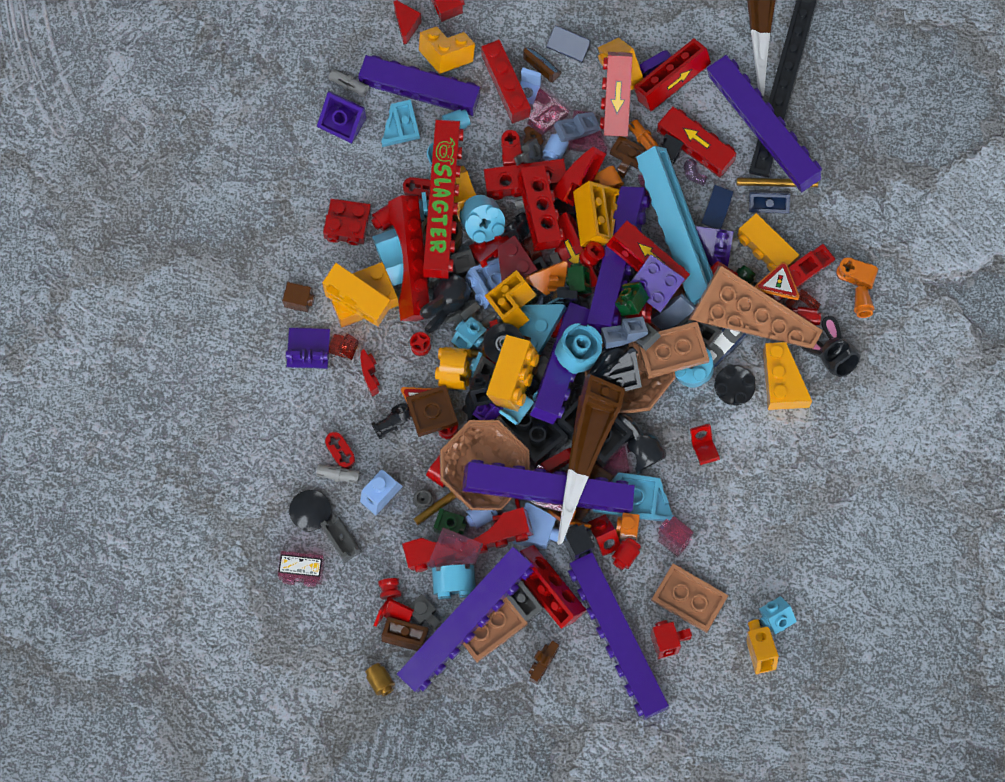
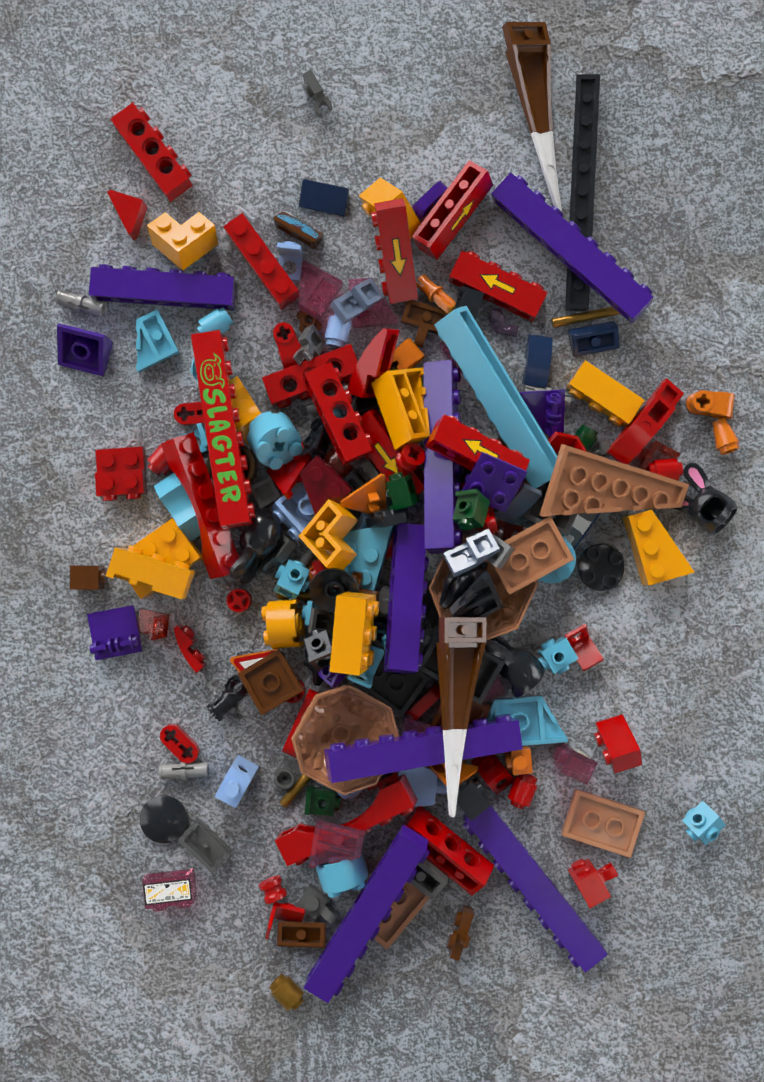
camera: 15 degrees left, 15 degrees up
medium azure brick [555,324,603,374] -> none
light orange torso [746,619,779,674] -> none
piece [755,262,800,300] -> none
none -> medium azure brick [537,637,579,675]
none -> red brick [594,714,642,774]

